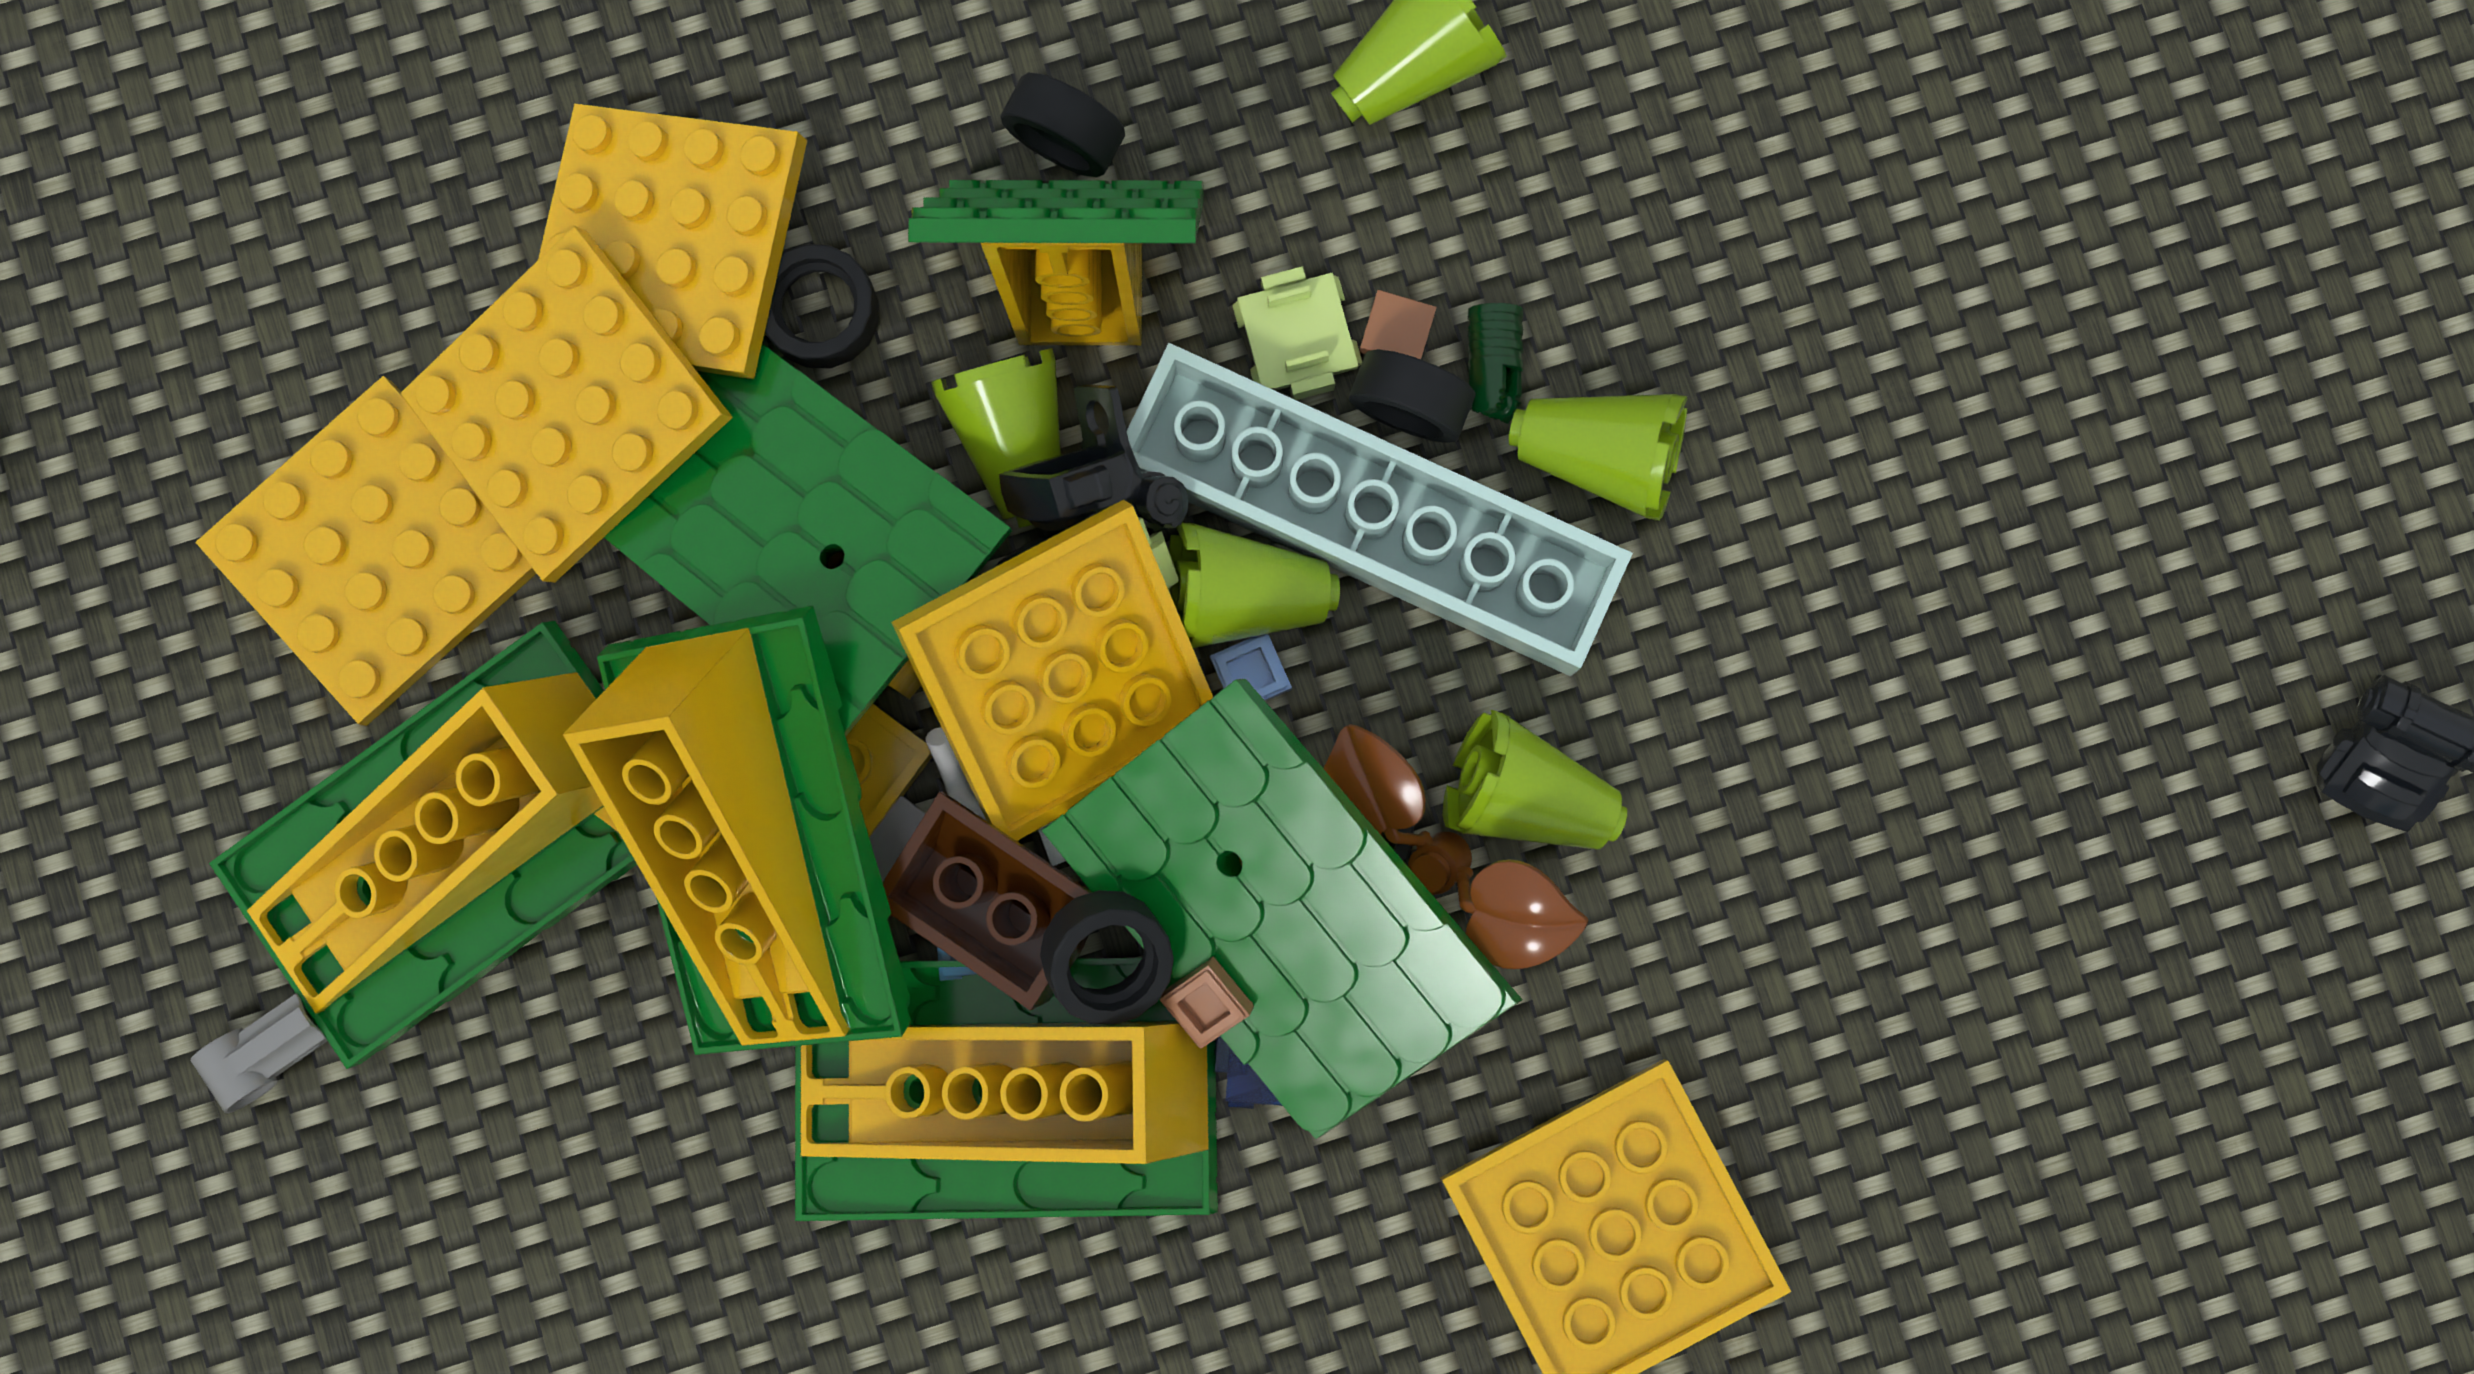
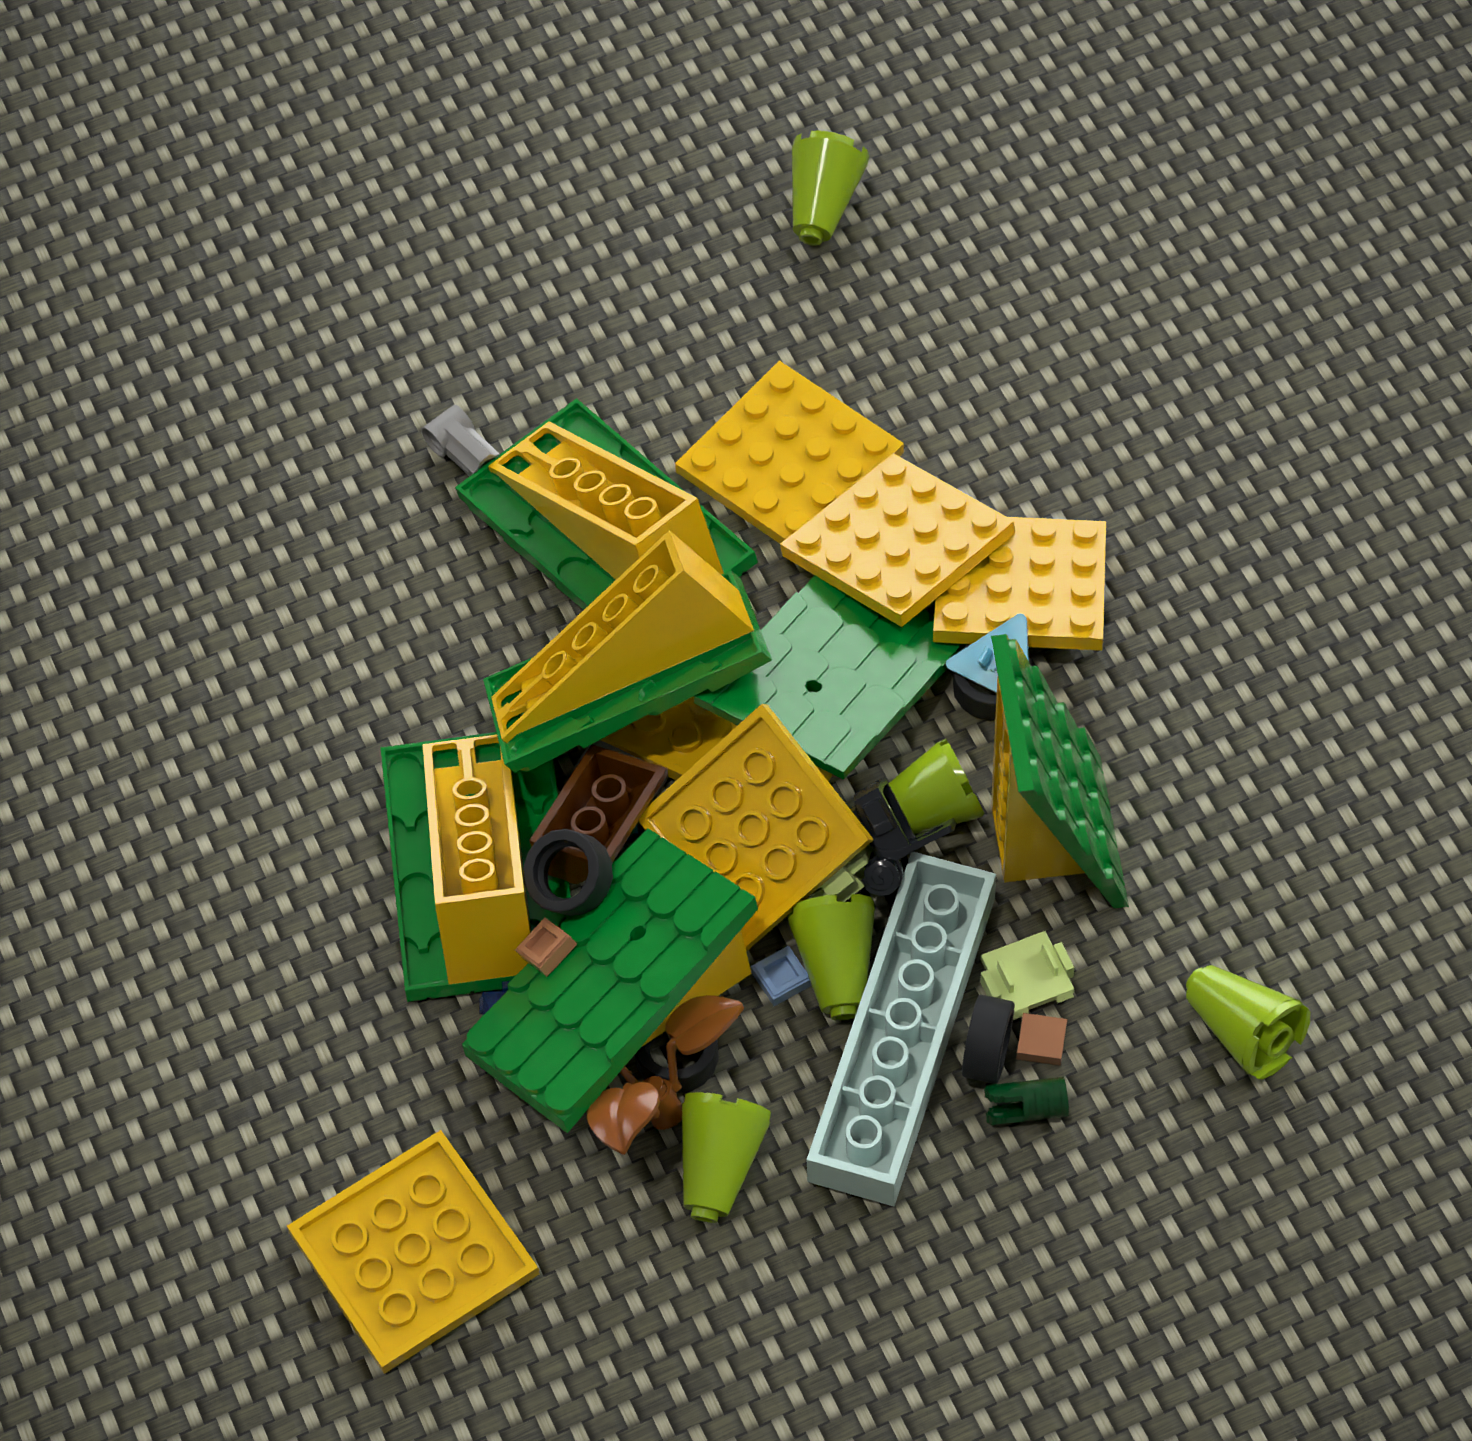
camera: 85 degrees right, 25 degrees down
black tyre [1000,72,1125,178] -> none
lime cone [1509,394,1687,521] -> none
none -> medium azure piece [946,613,1029,693]

